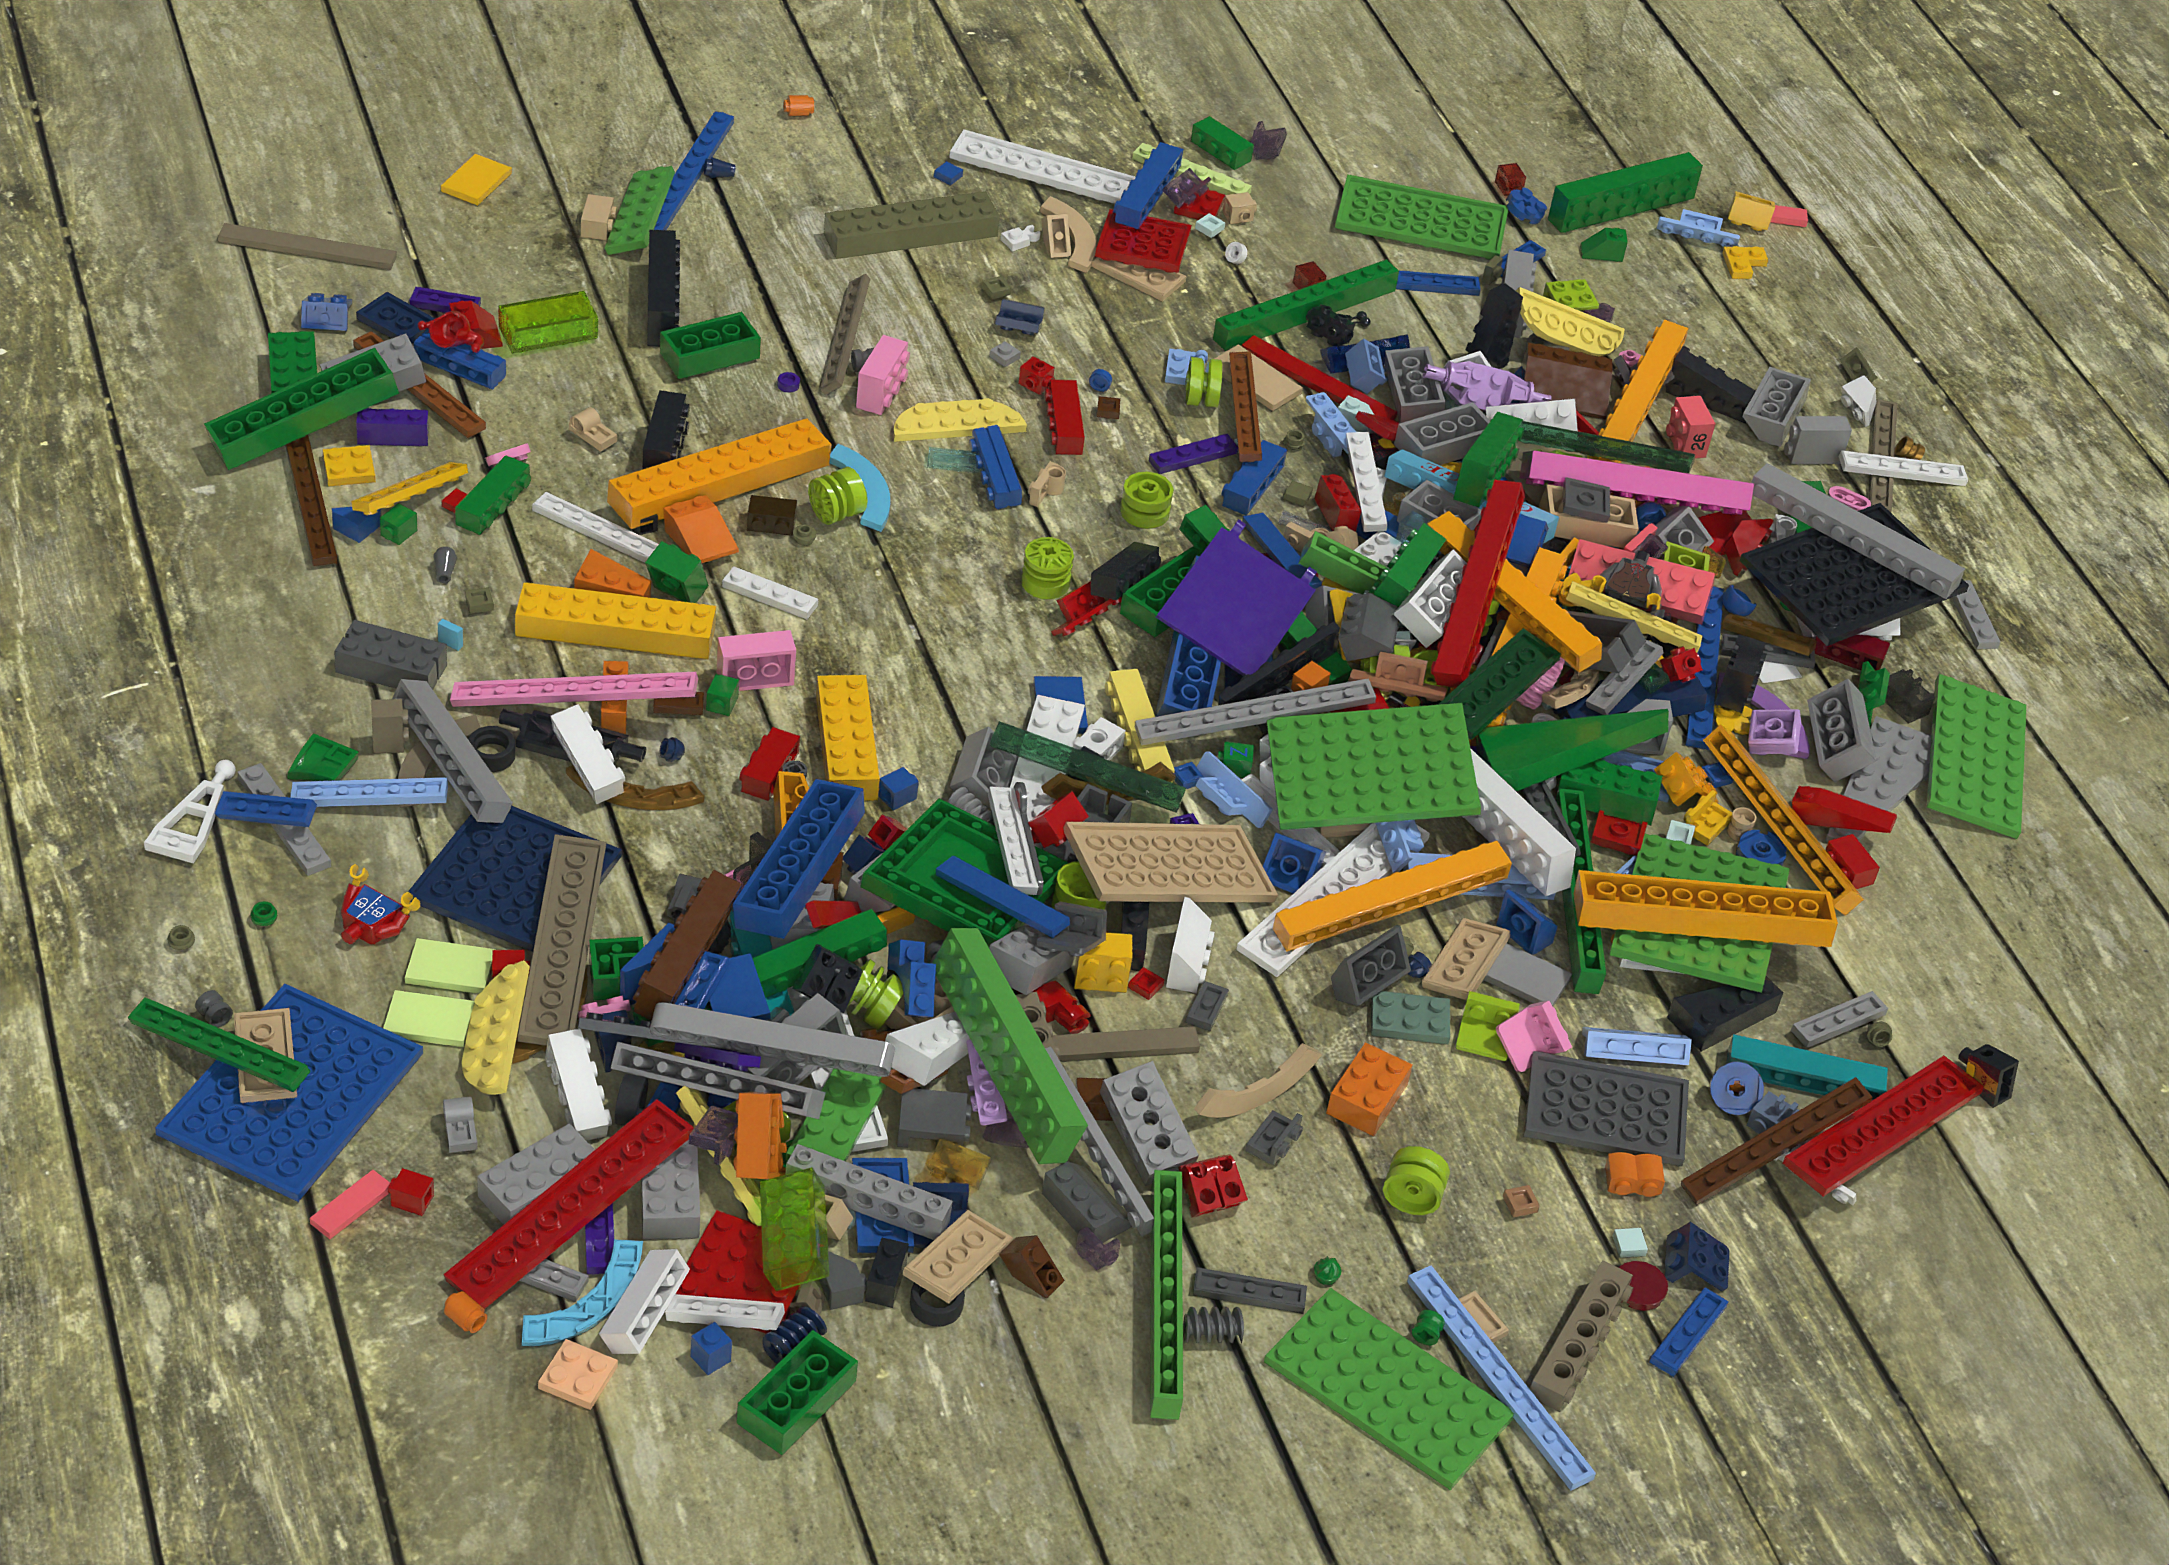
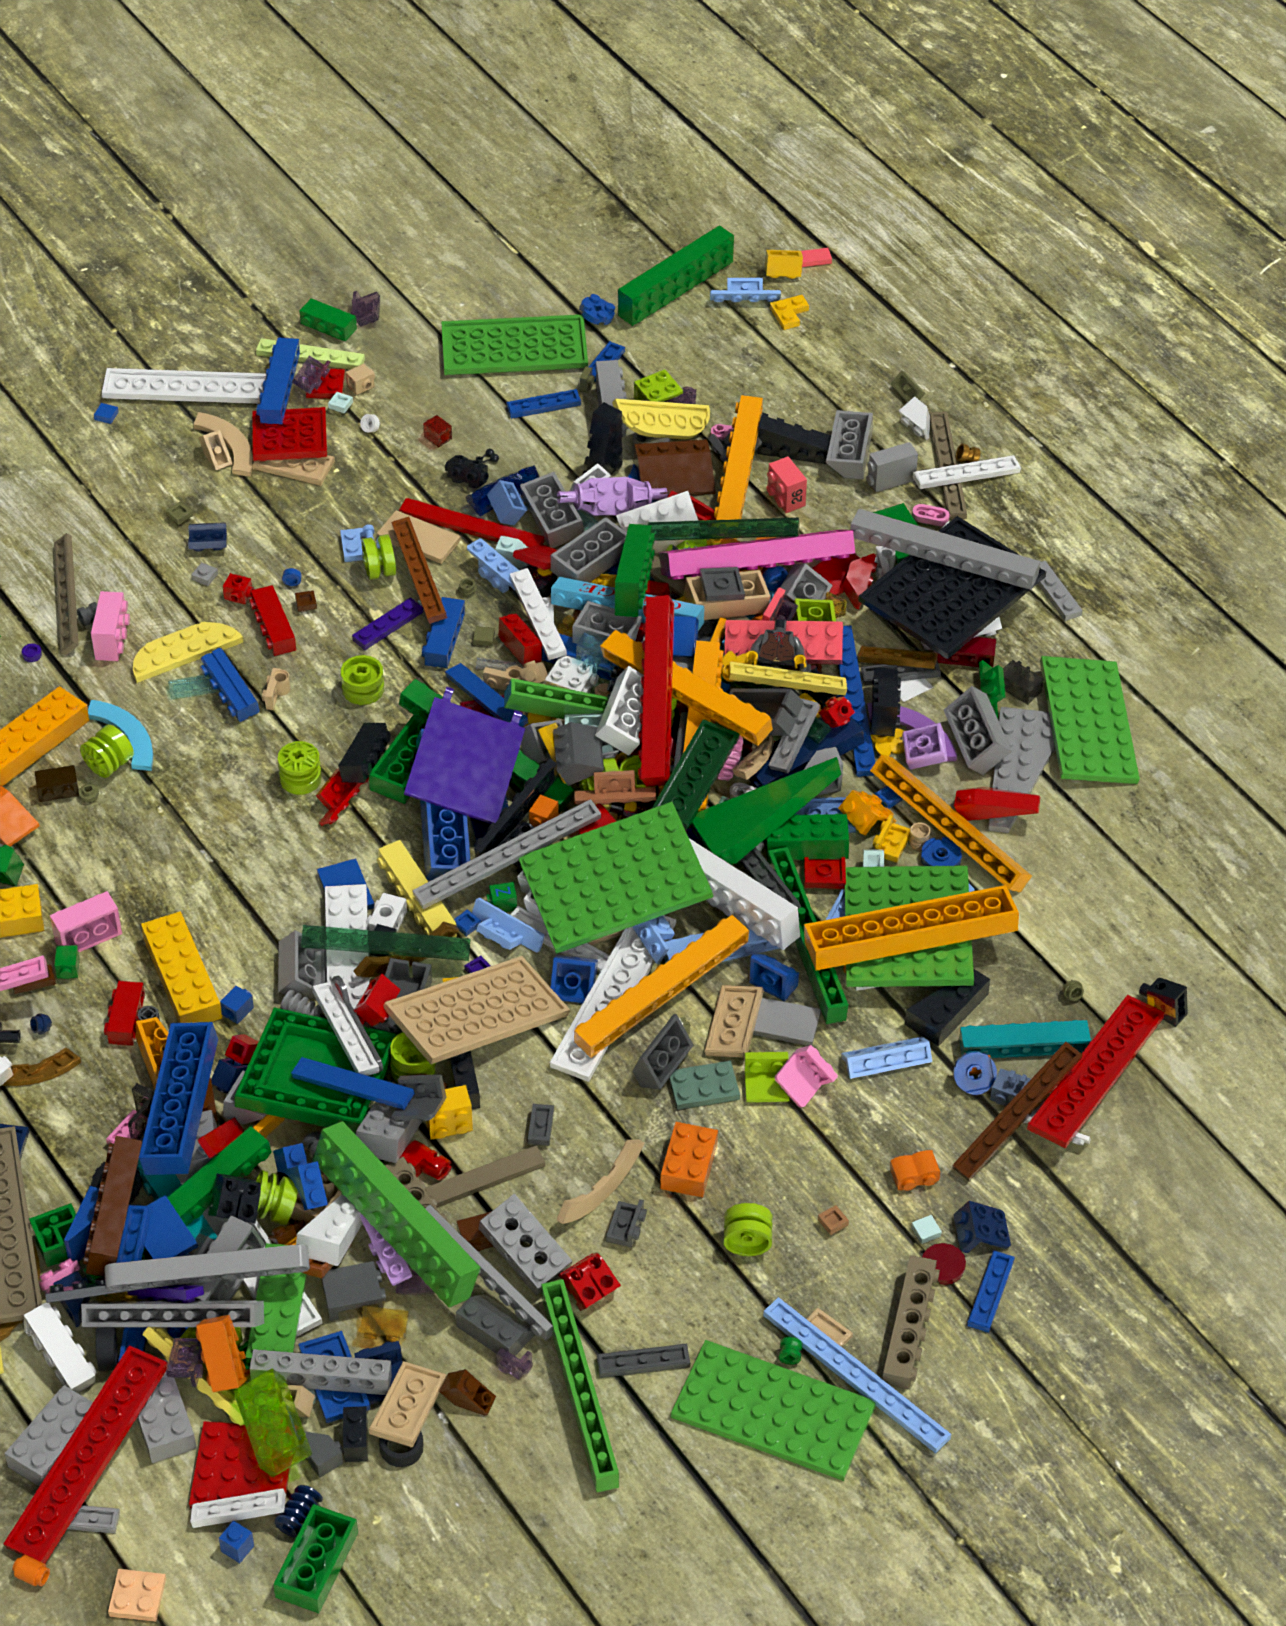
camera: 10 degrees left, 5 degrees up
medium azure tile [521,1239,643,1346] -> none
dark purple plate [585,1203,614,1274] -> none
white brick [599,1249,690,1354] -> none
dark grey piece [667,873,702,922] -> none
white plate [722,566,818,620] -> none
dark tan tile [789,1279,826,1316] -> none
olive brick [823,191,1000,259] -> none
white plate [1000,225,1041,251] -> none
red tile [1128,967,1165,1000] -> none
white slope [1166,897,1215,994] -> none
dark grey piece [1183,1307,1244,1343] -> none
green brick [1213,259,1399,351] -> none
green plate [1314,1256,1342,1285] -> none
green brick [1368,523,1447,607] -> none
dark blue plate [1407,952,1432,978] -> none
clear red brick [1495,163,1526,196] -> none
dark grey plate [1524,1051,1689,1166] -> none
green slope [1580,228,1628,262] -> none
blue hair [1722,585,1757,617] -> none
light grey plate [1791,991,1888,1048] -> none
red brick [1825,834,1880,889] -> none

